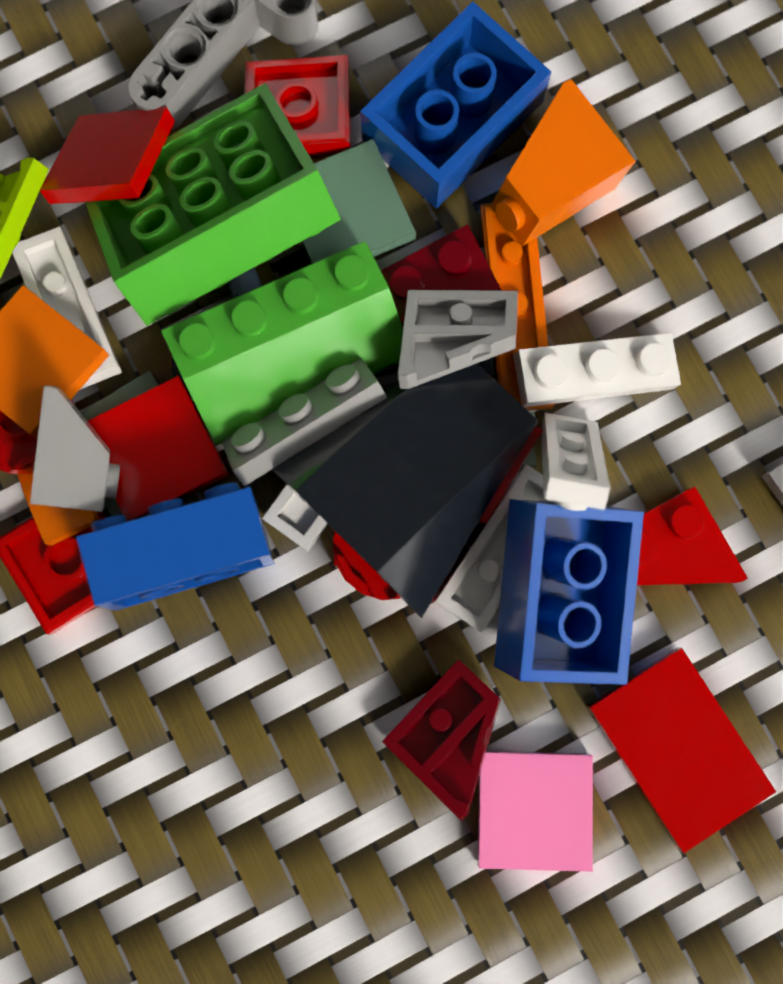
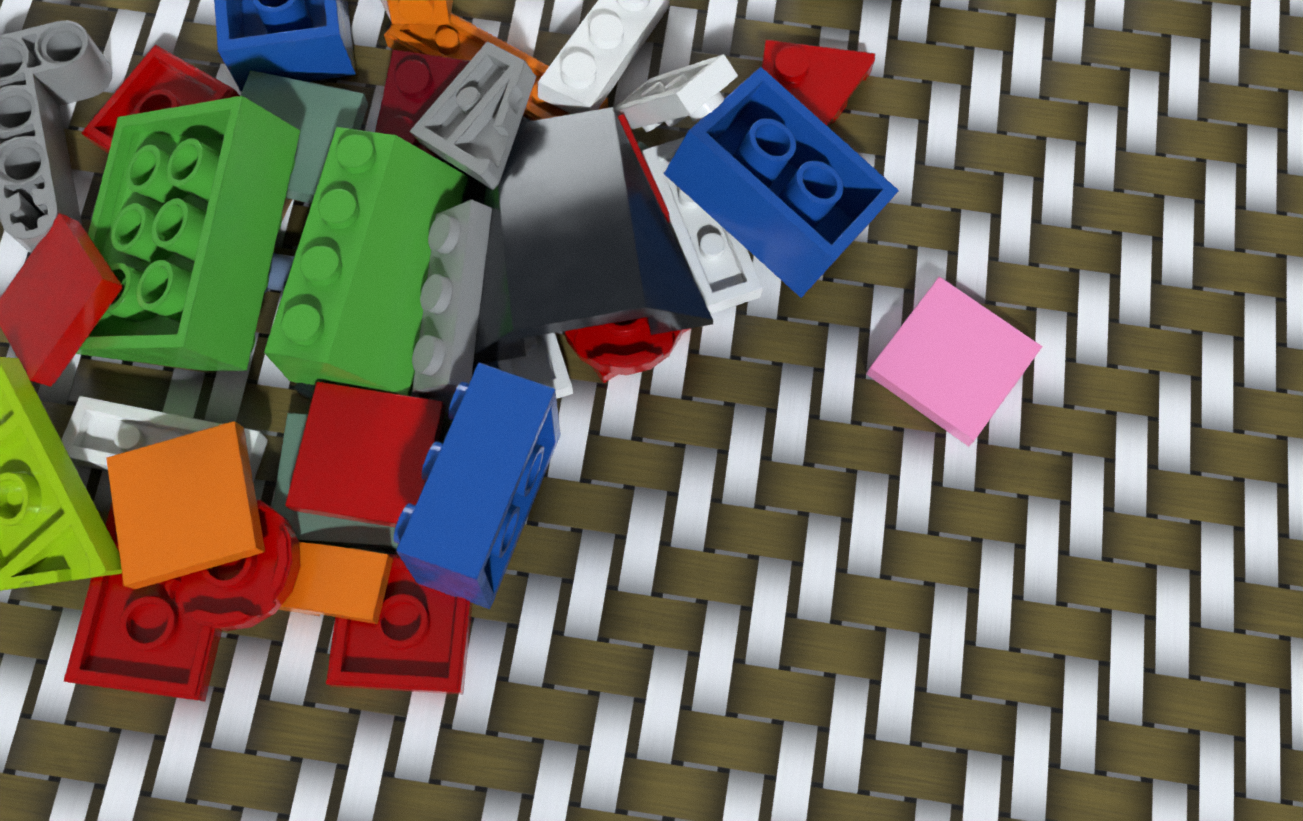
camera: 55 degrees left, 10 degrees down
light grey slope [30,385,120,512] -> none
dark red wing [382,659,501,821] -> none
red tile [586,647,777,854] -> none

